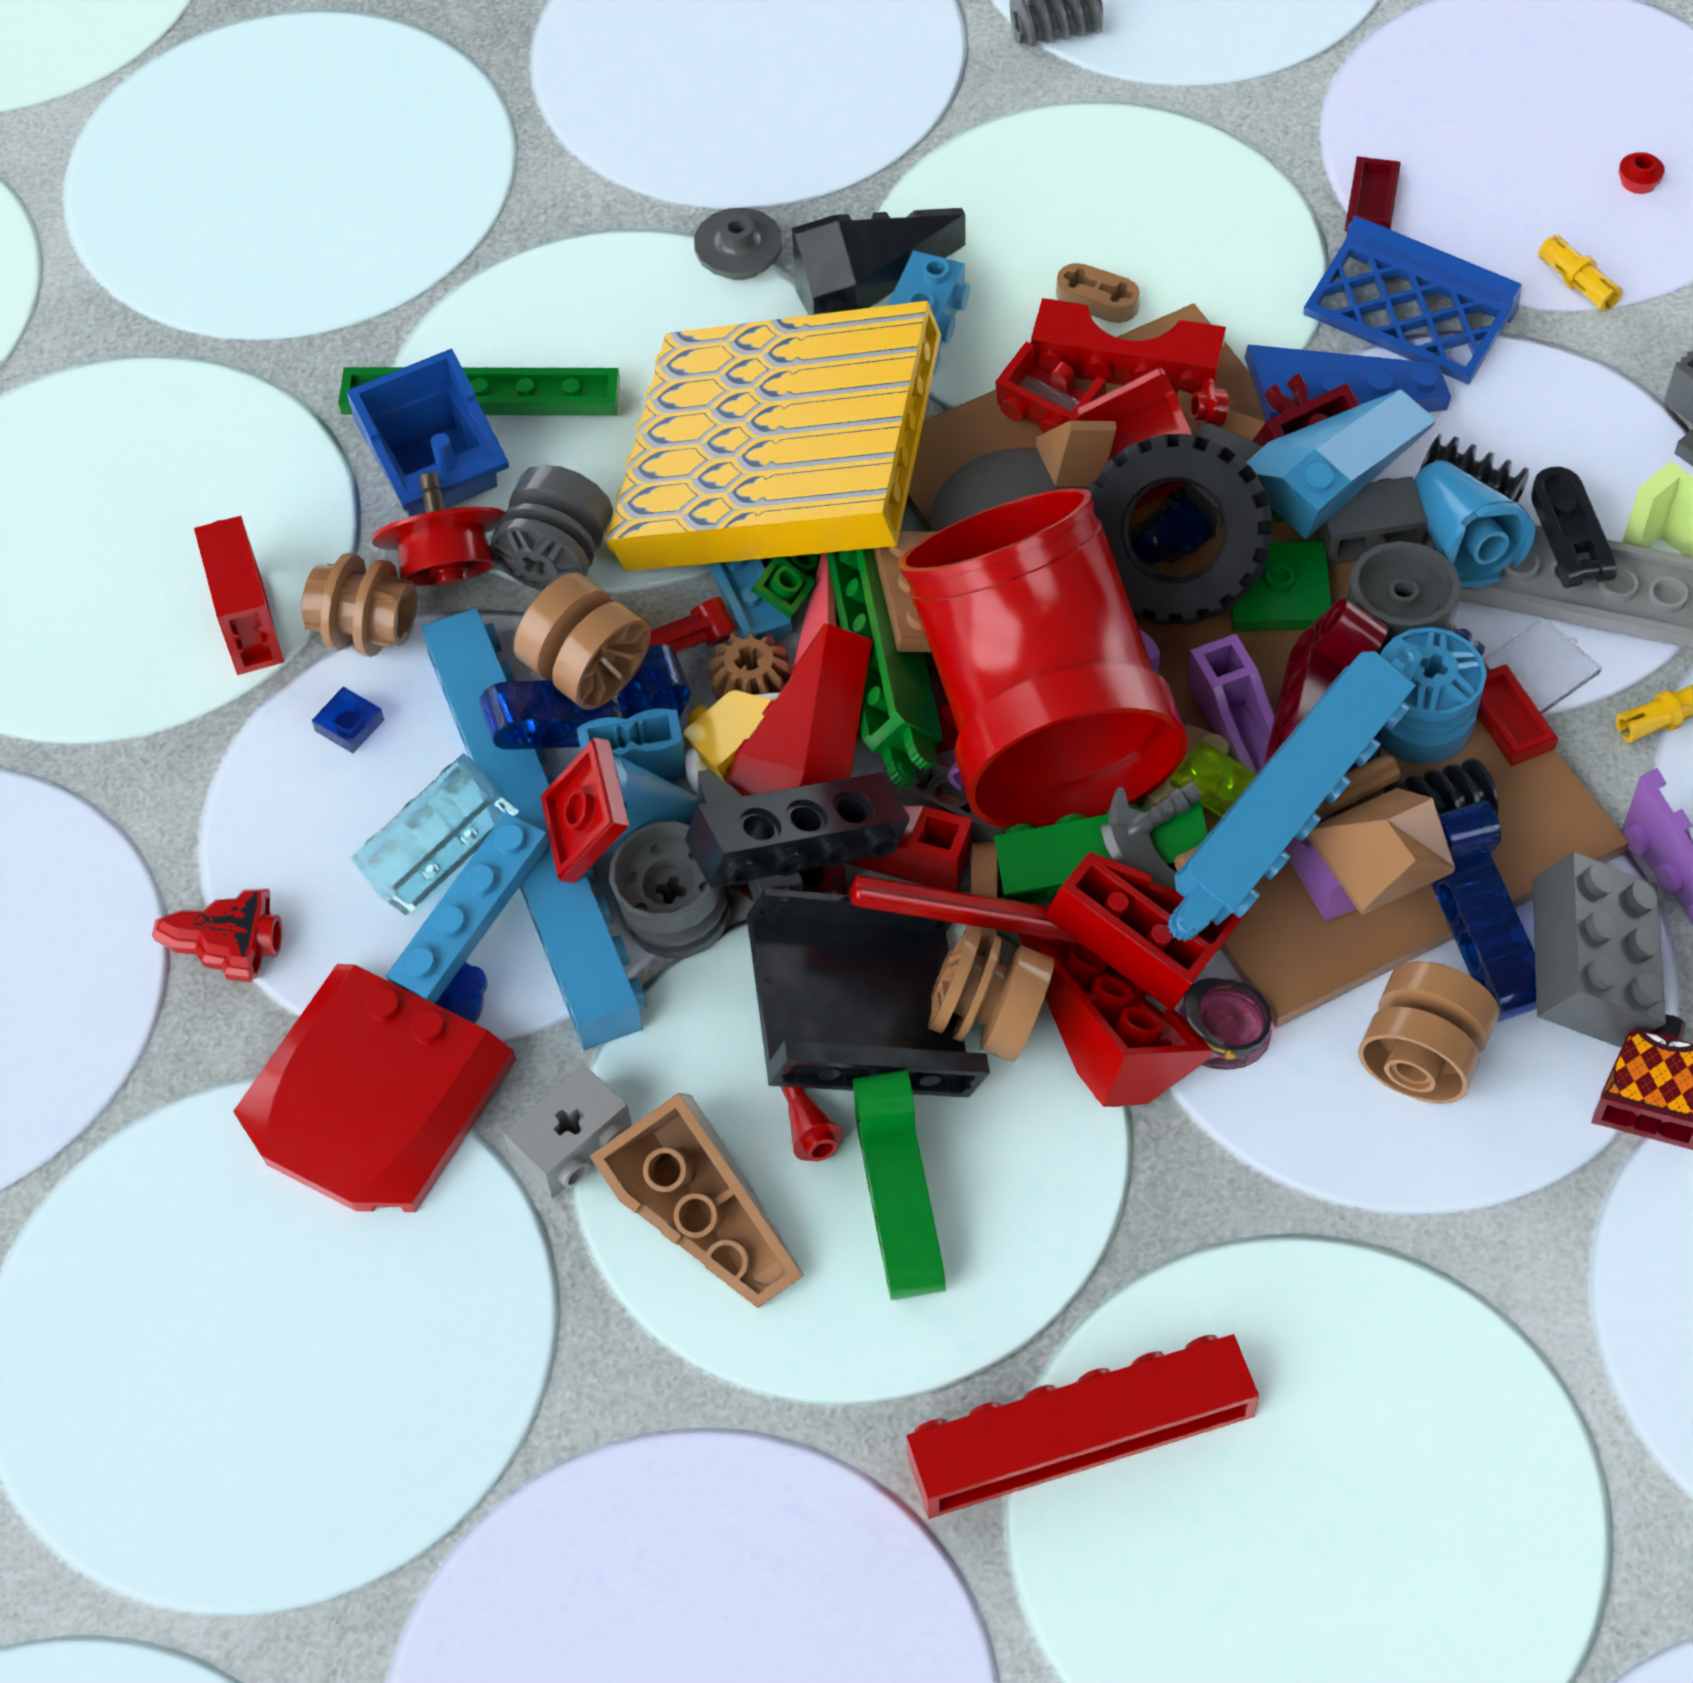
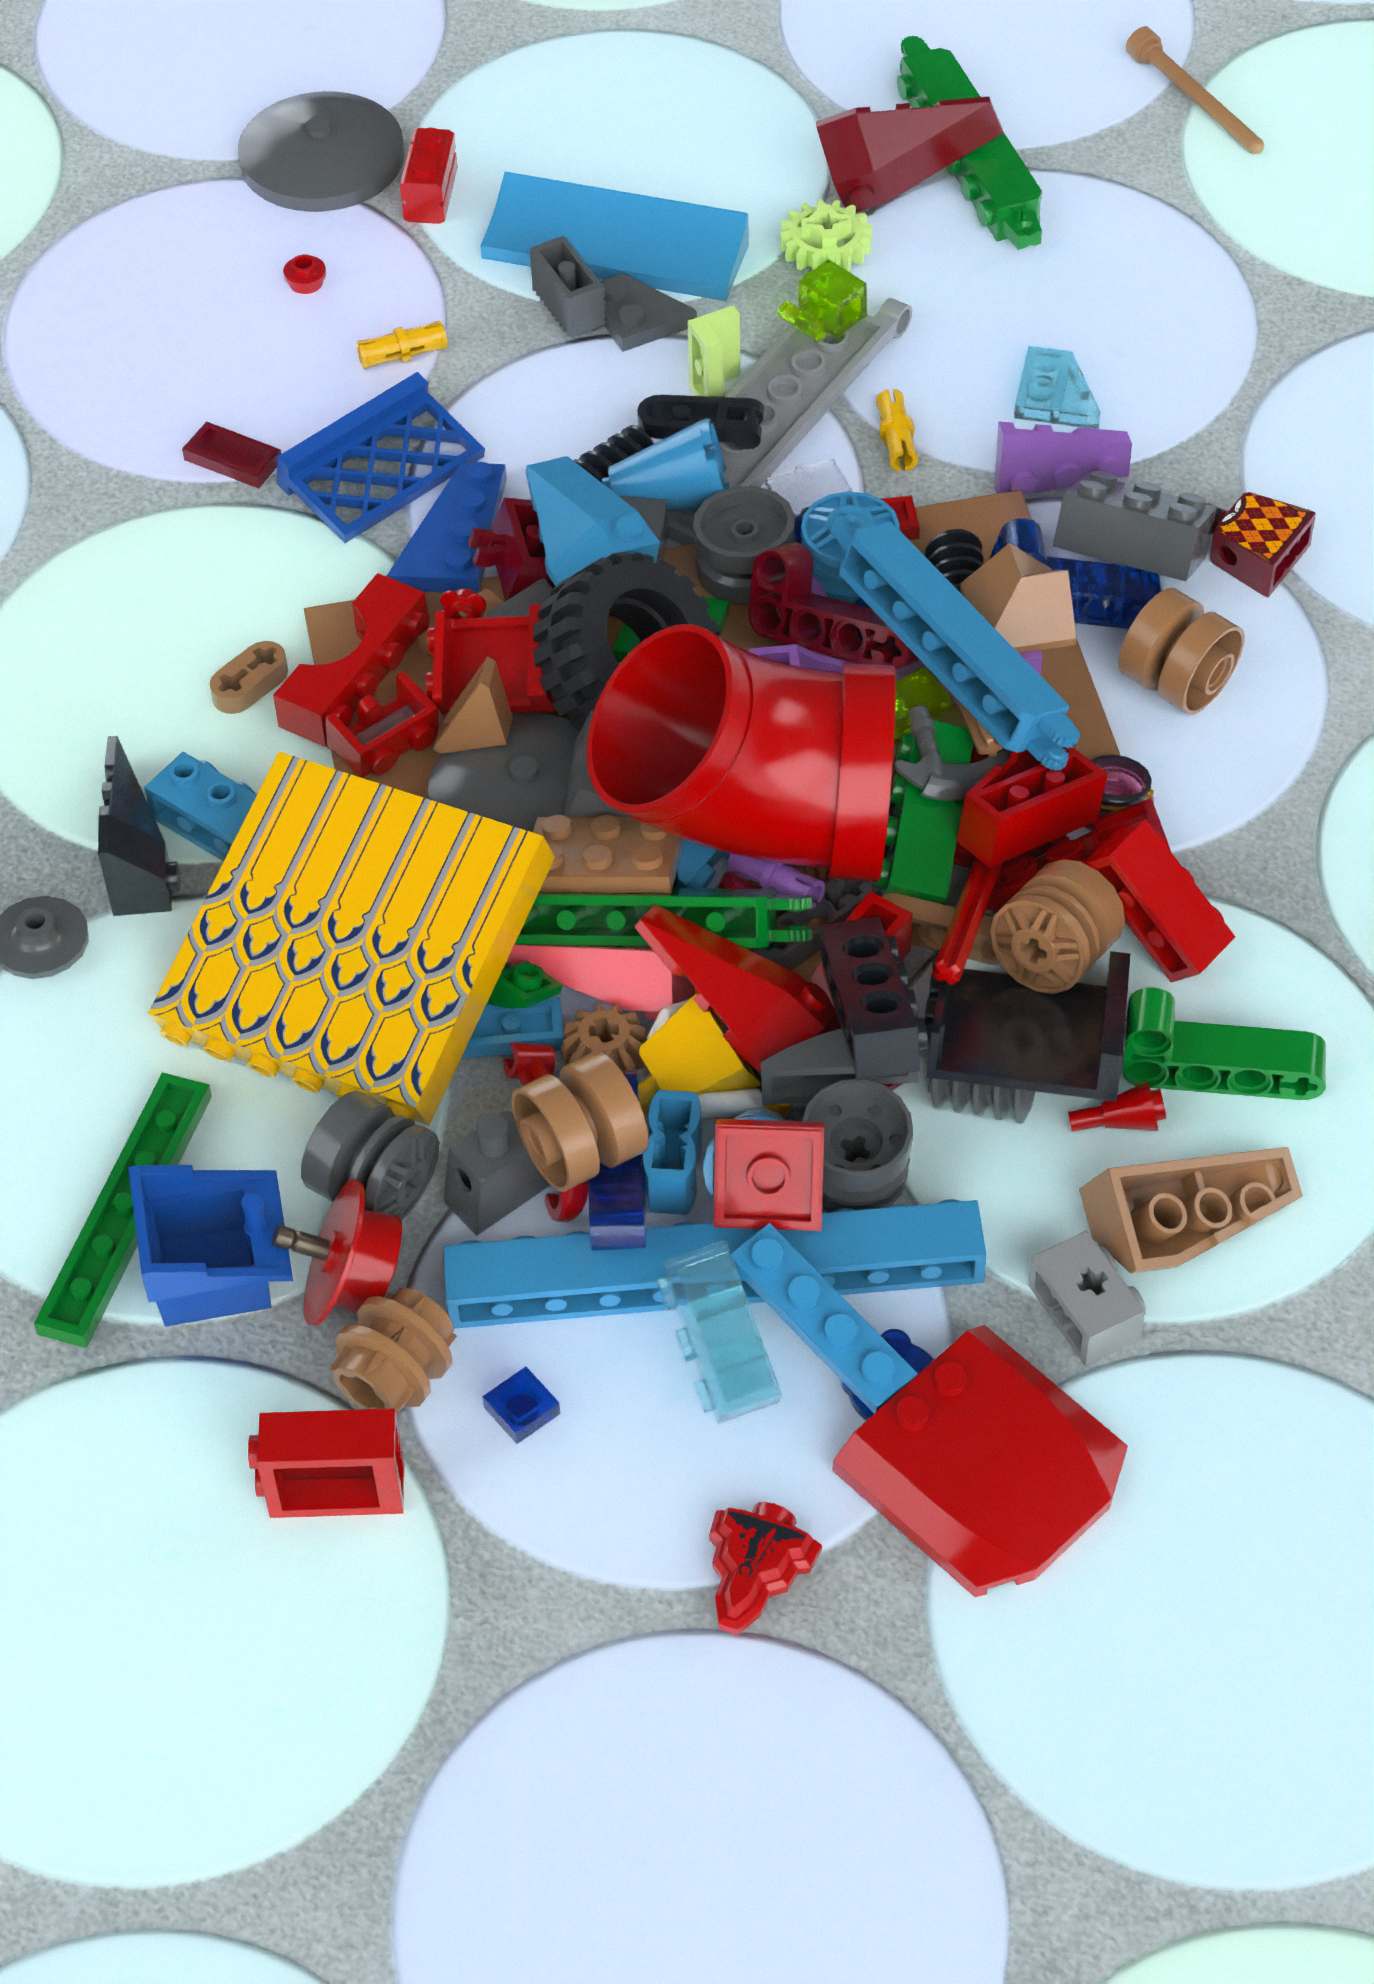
camera: 75 degrees left, 5 degrees down
none -> red brick [1084,819,1235,983]

